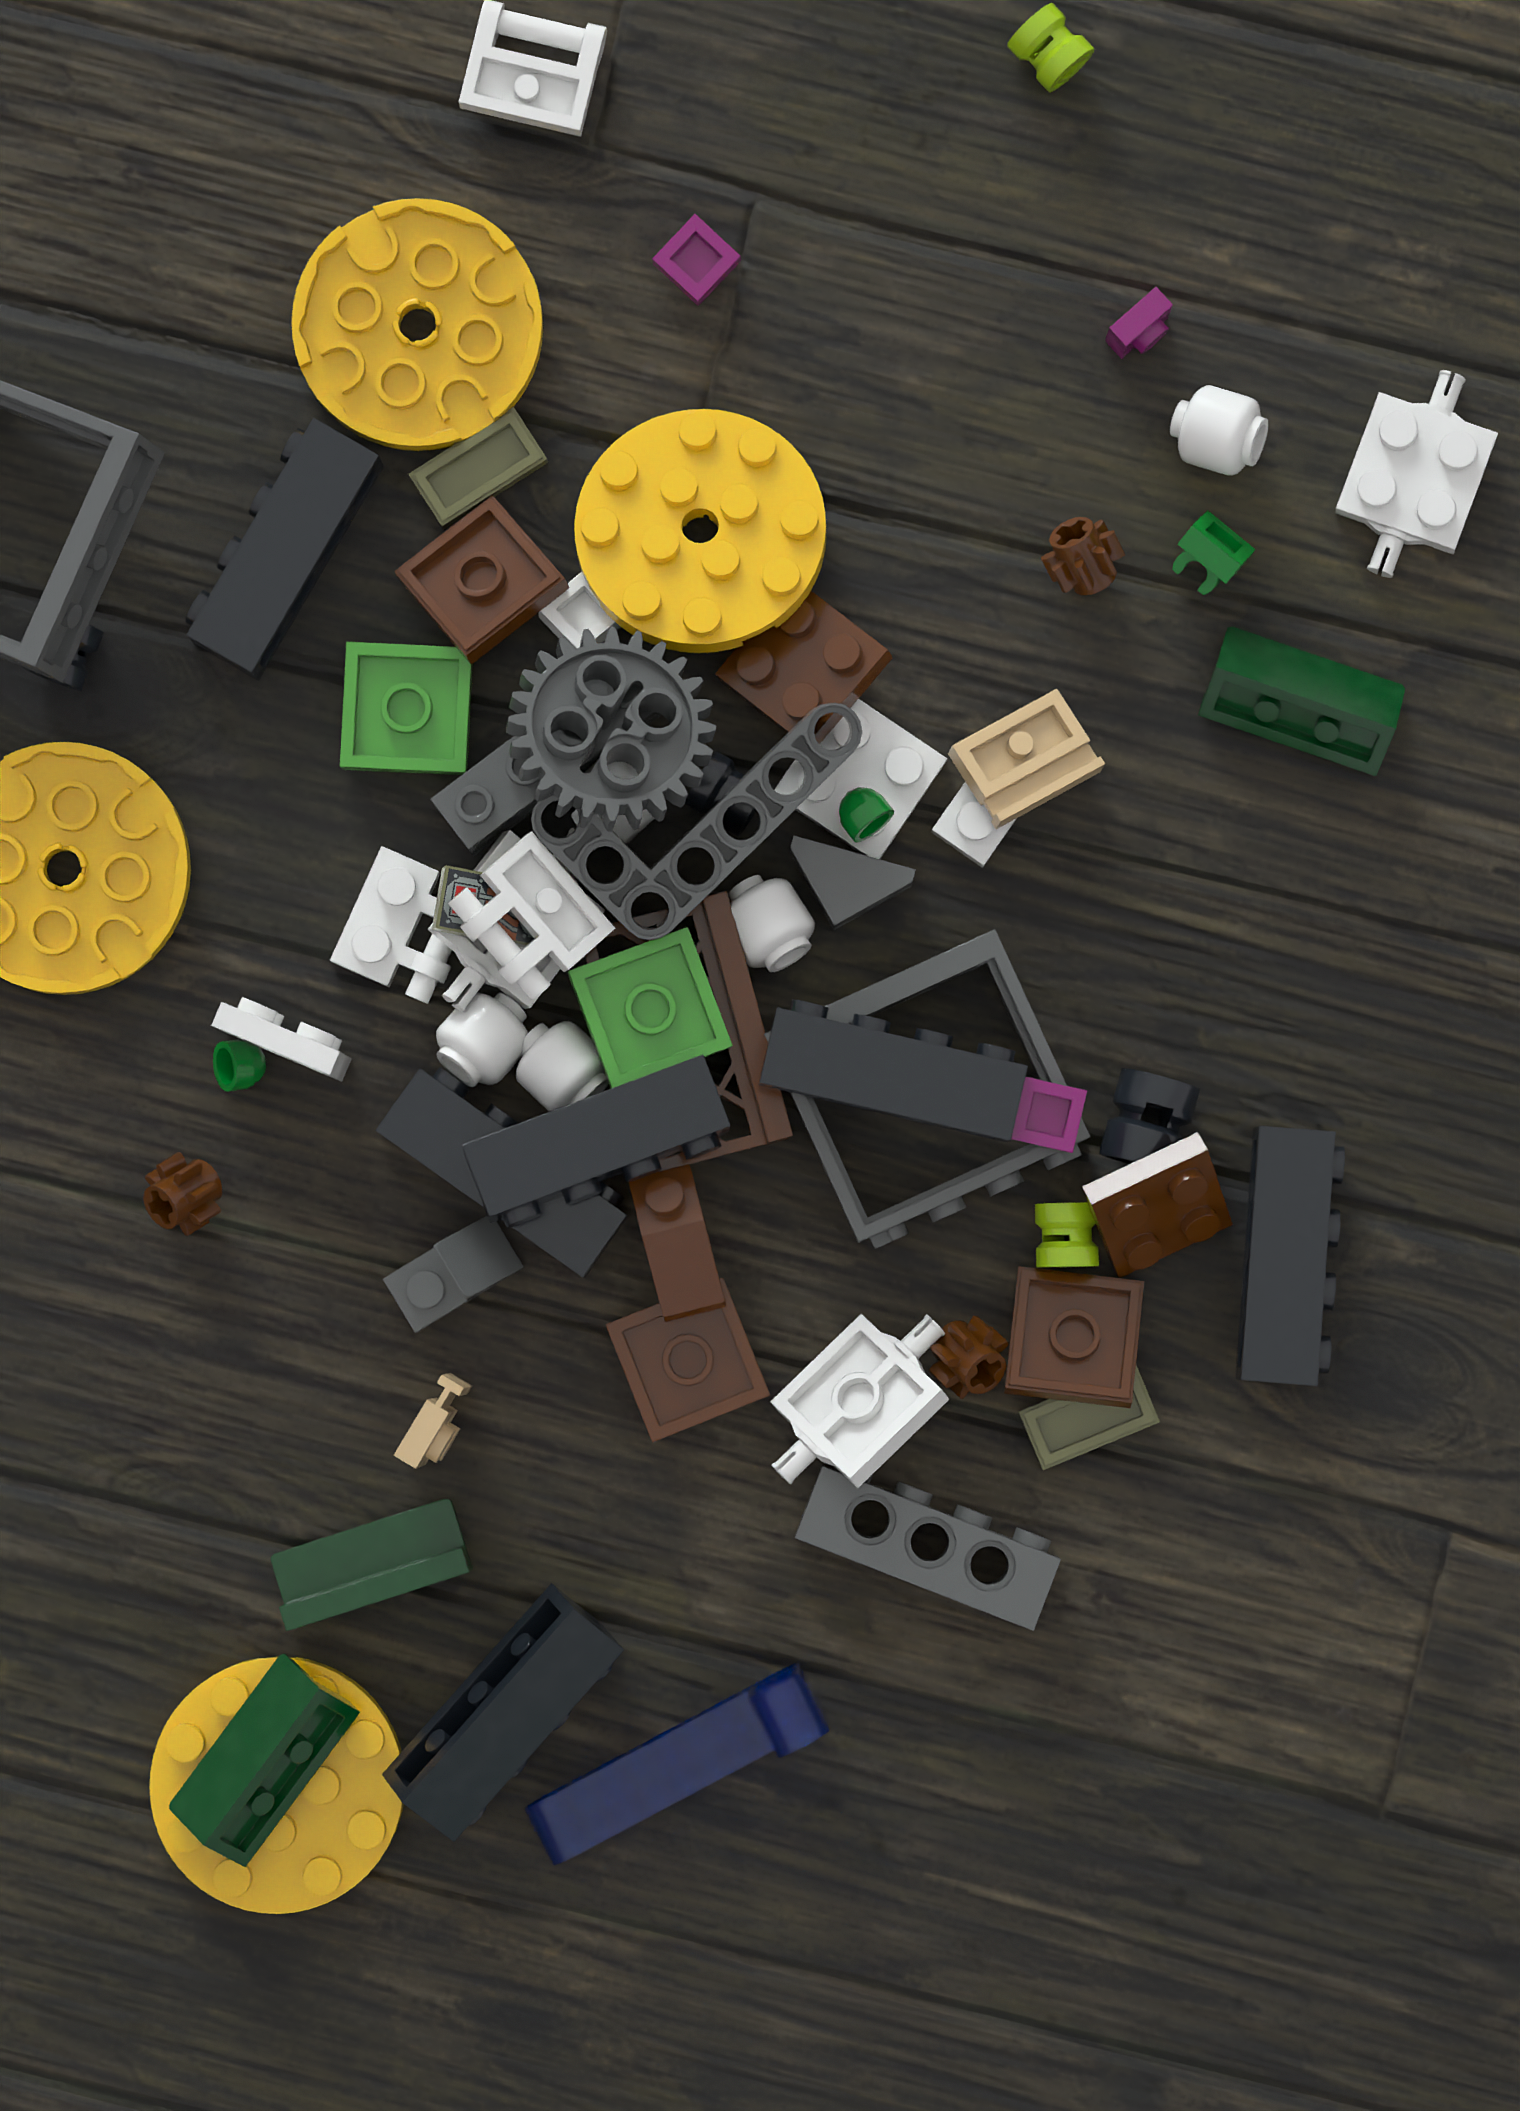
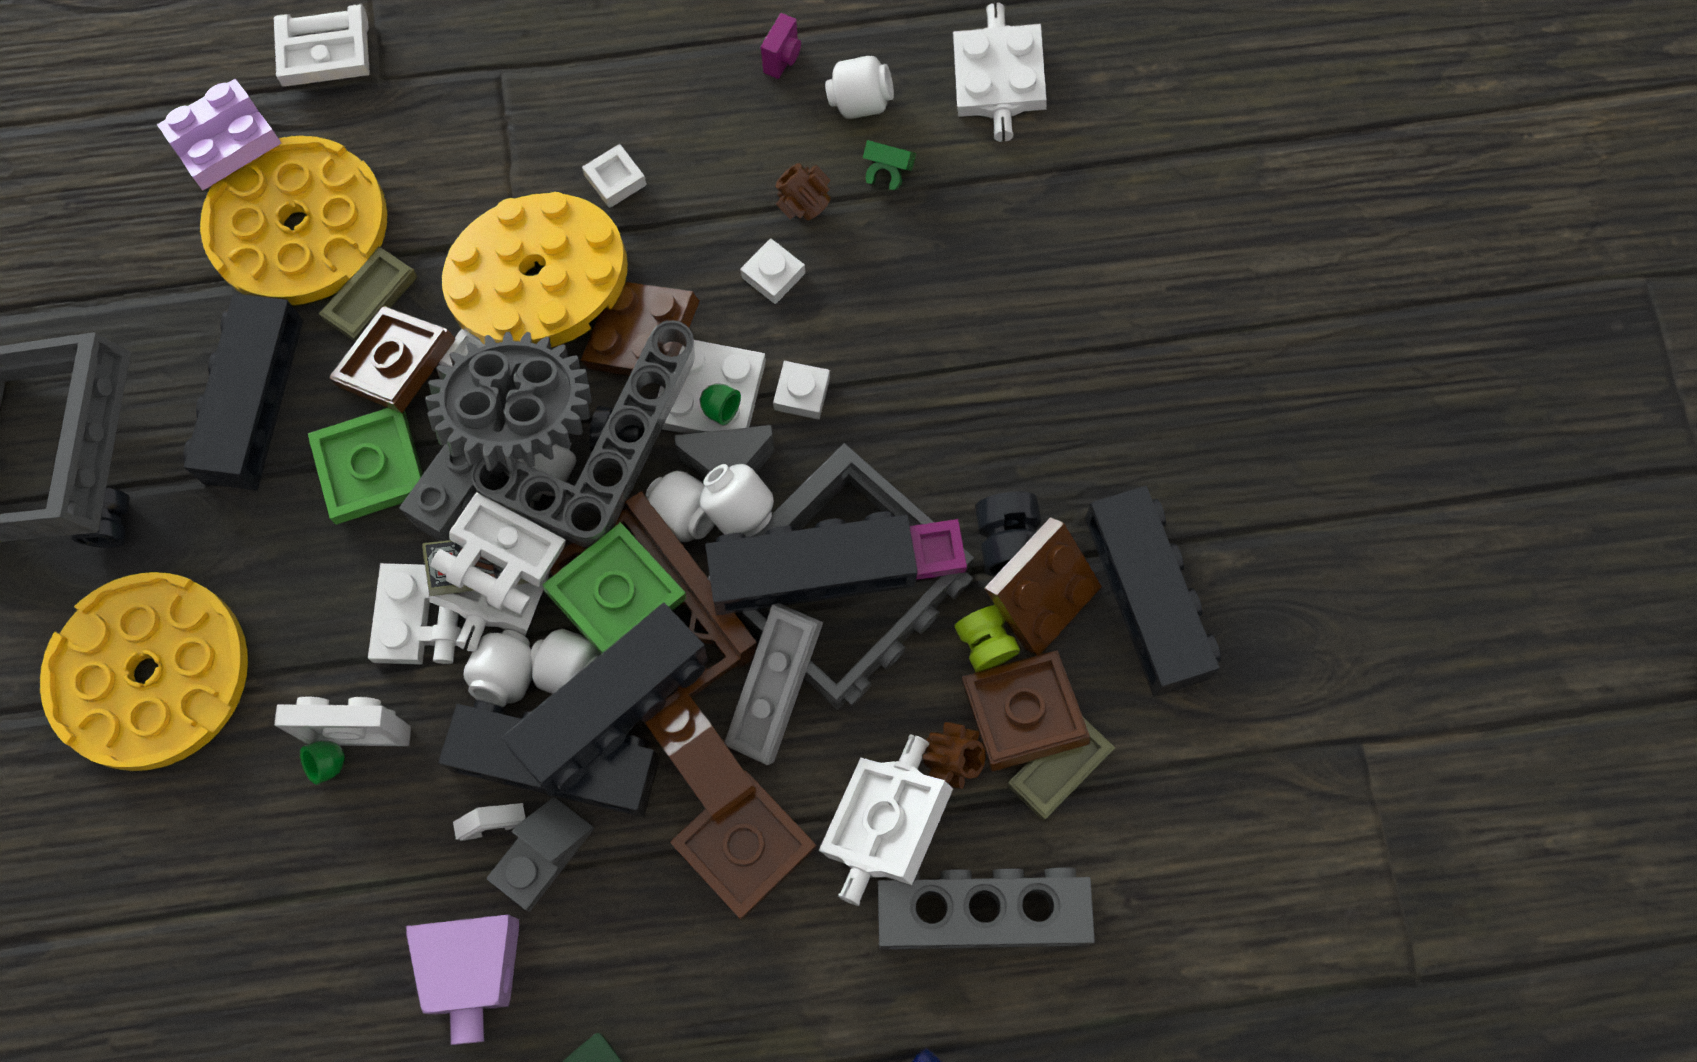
camera: 25 degrees left, 15 degrees down
reddish brown gear [143,1152,222,1236] -> none
tan plate [394,1373,472,1469] -> none
magenta plate [652,214,741,306] -> none
tan plate [948,689,1105,829] -> none
dark green panel [1198,627,1405,776] -> none
none -> lavender plate [157,79,281,191]
none -> lavender torso [406,915,519,1045]
none -> white tile [453,803,526,841]
none -> white plate [582,144,647,208]
none -> white head [700,464,774,538]
none -> light grey tile [724,603,823,765]
none -> white plate [740,238,805,304]

